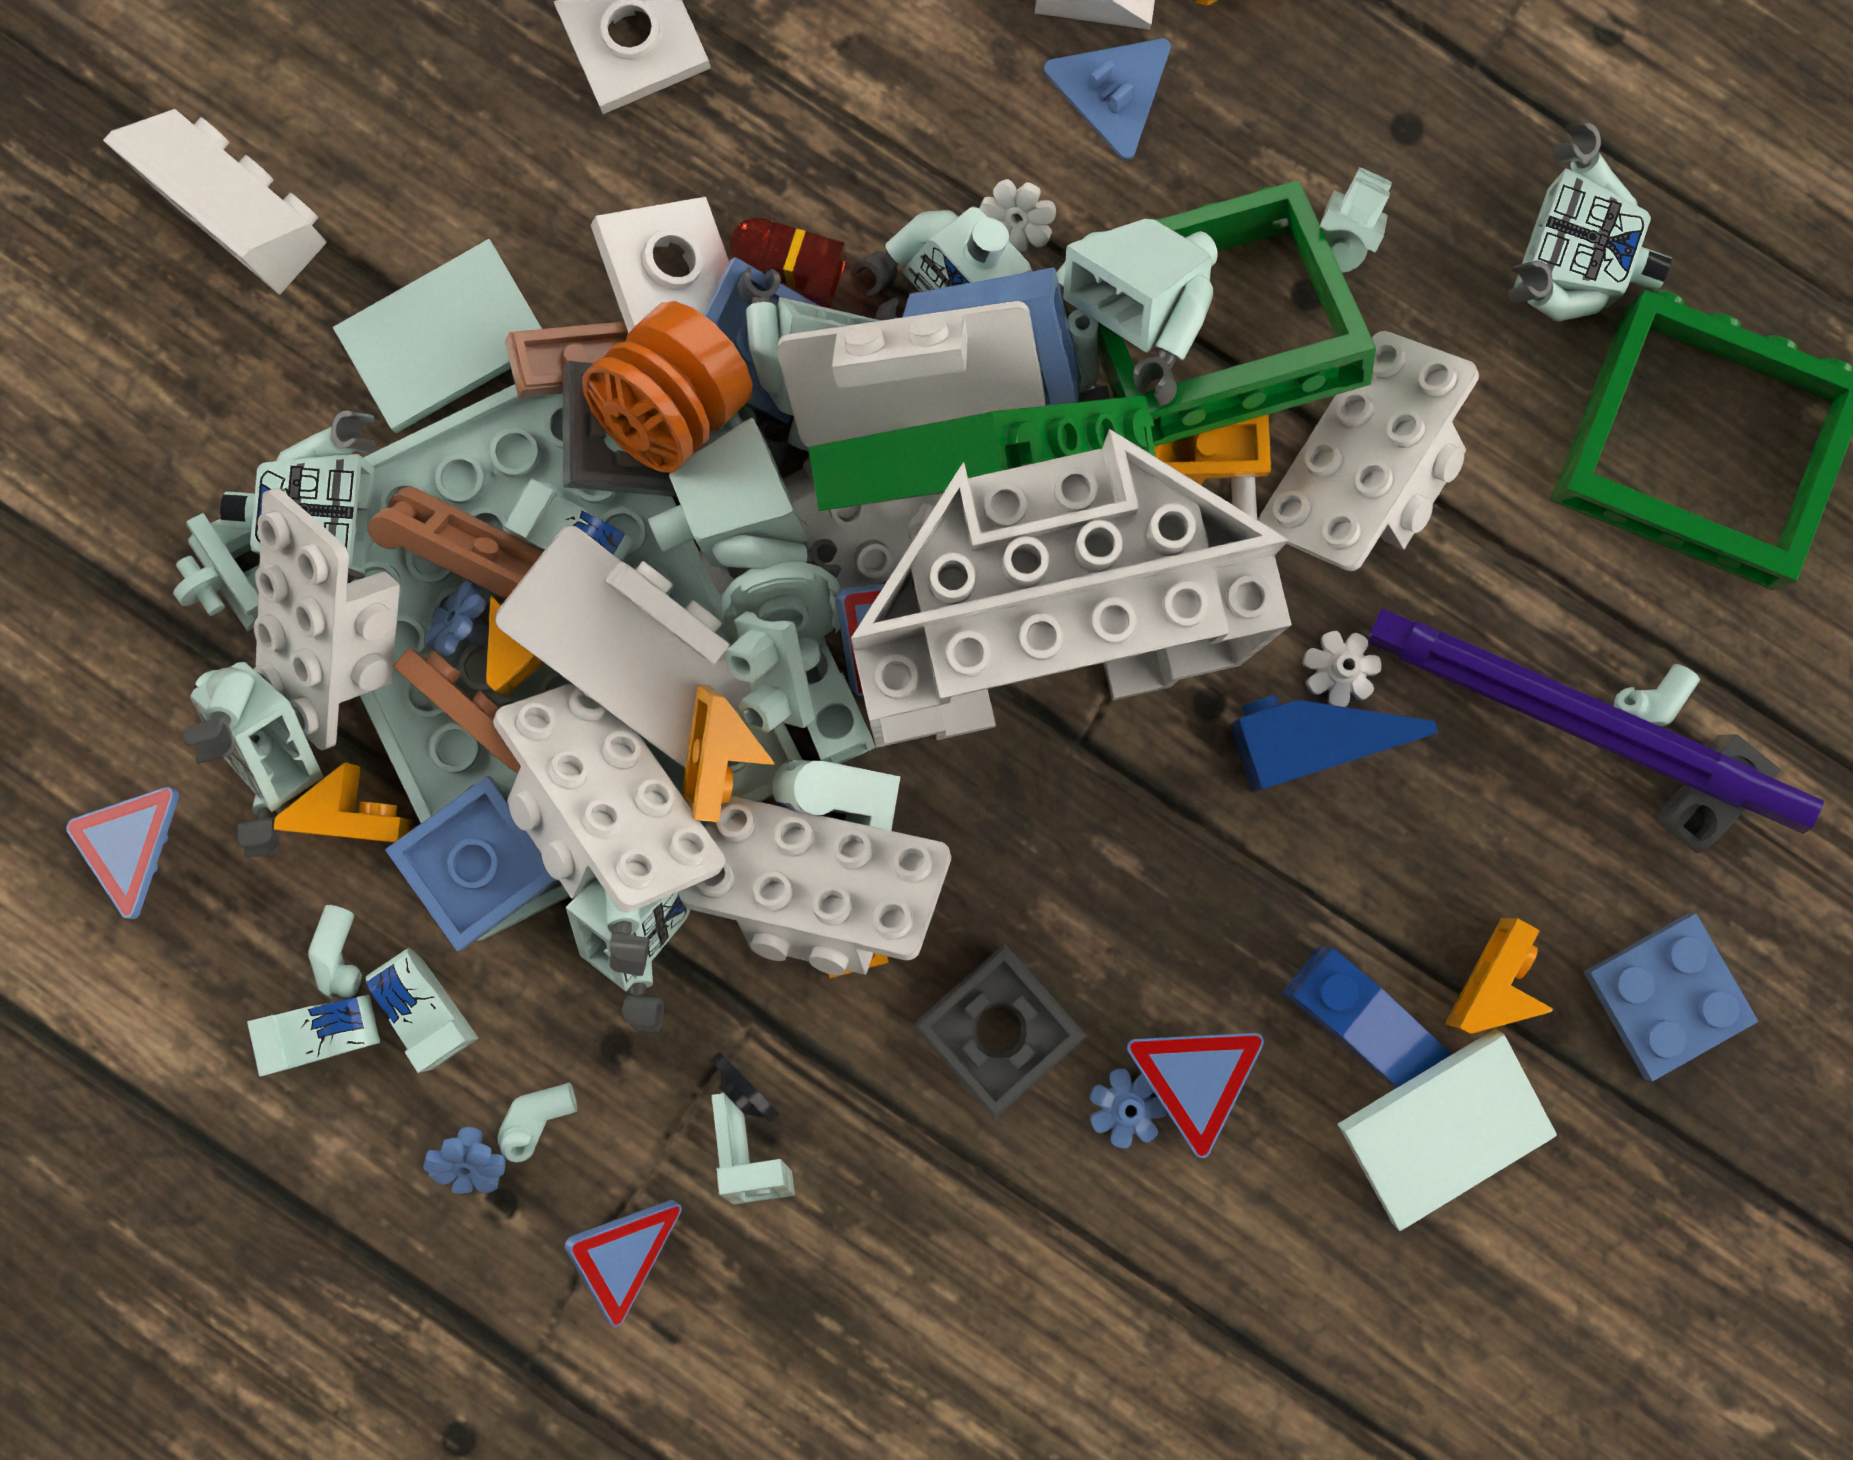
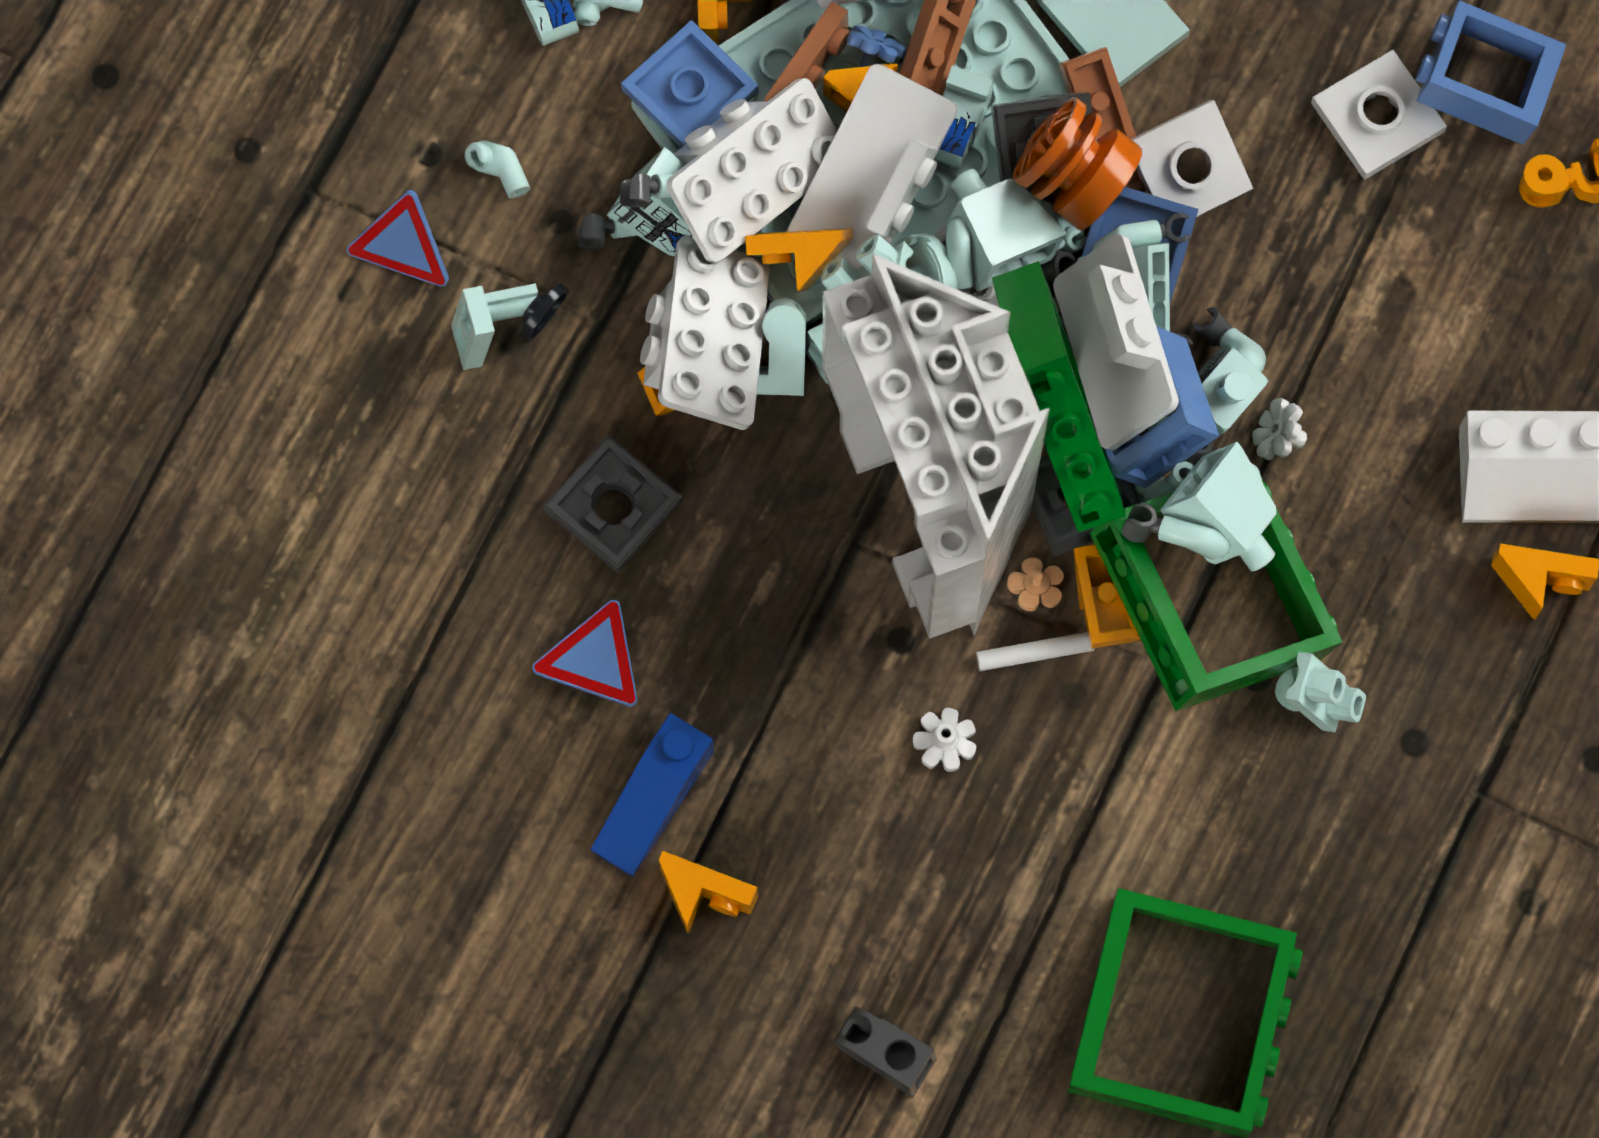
camera: 85 degrees right, 10 degrees down
light aqua leg [366,947,479,1073] -> none
medium blue plant [423,1127,506,1194] -> none
clear red leg [730,218,846,309] -> none
medium blue piece [1044,38,1171,161] -> none
medium blue plant [1089,1068,1167,1148] -> none
blue slope [1230,695,1438,793] -> none
white bracket [1258,331,1479,571] -> none
light aqua tile [1338,1028,1557,1231] -> none
dark purple piece [1368,608,1824,834] -> none
torso [1508,123,1672,322] -> none
medium blue plate [1583,913,1759,1081] -> none
light aqua arm [1614,664,1700,727] -> none

